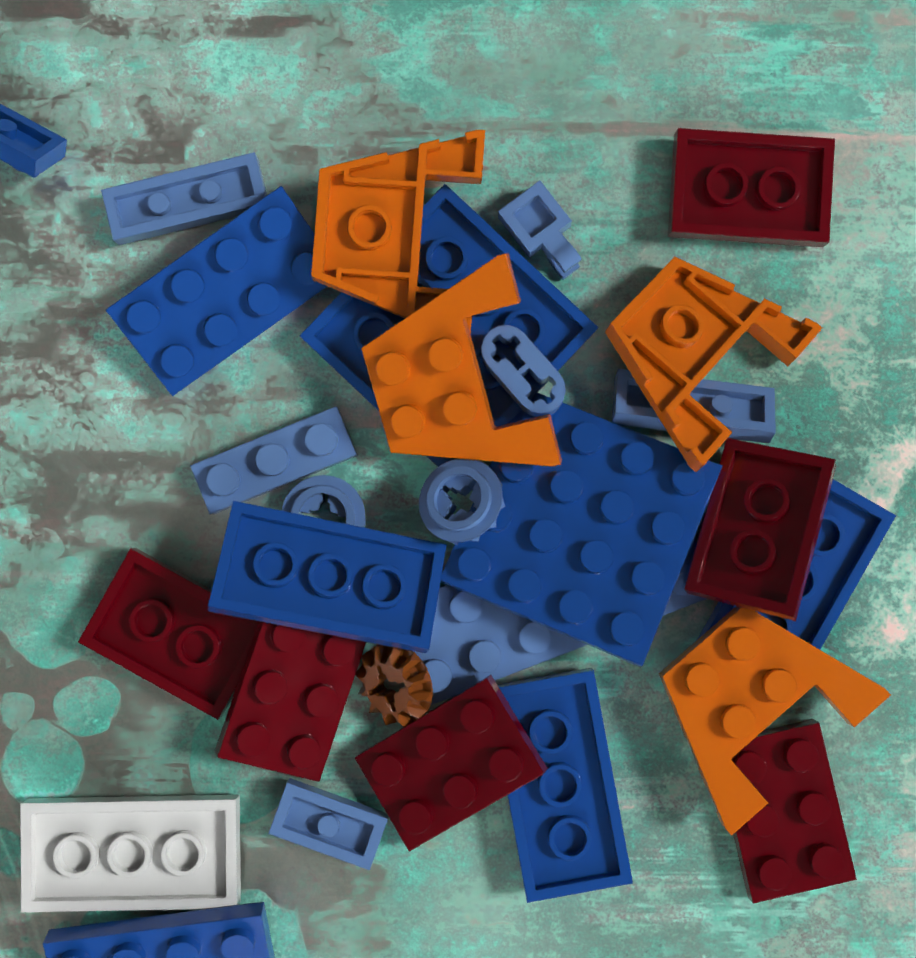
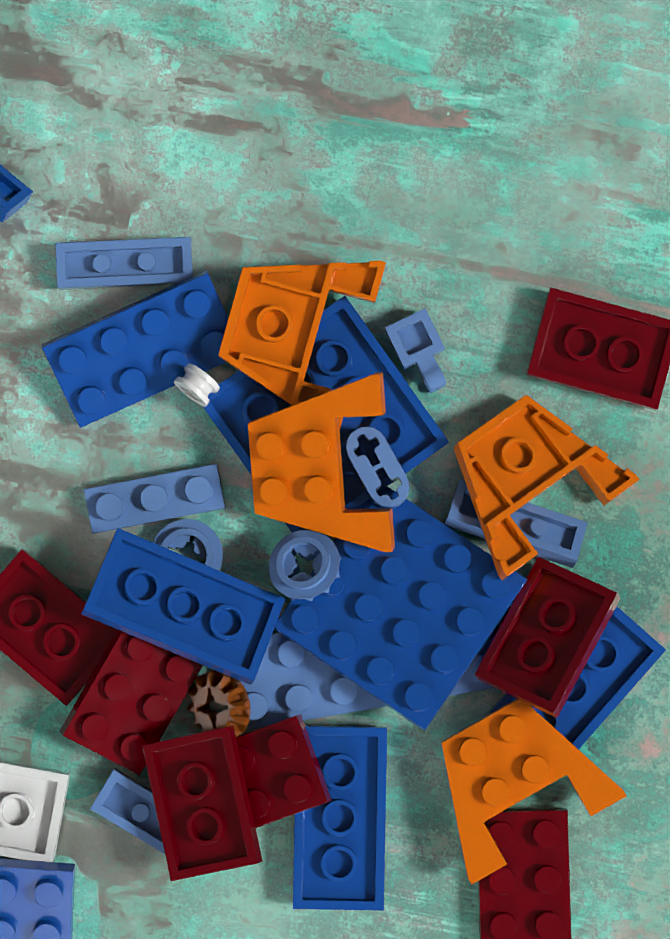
camera: 10 degrees right, 0 degrees up
none -> dark red plate [142,725,263,881]
none -> white bush [174,363,220,407]

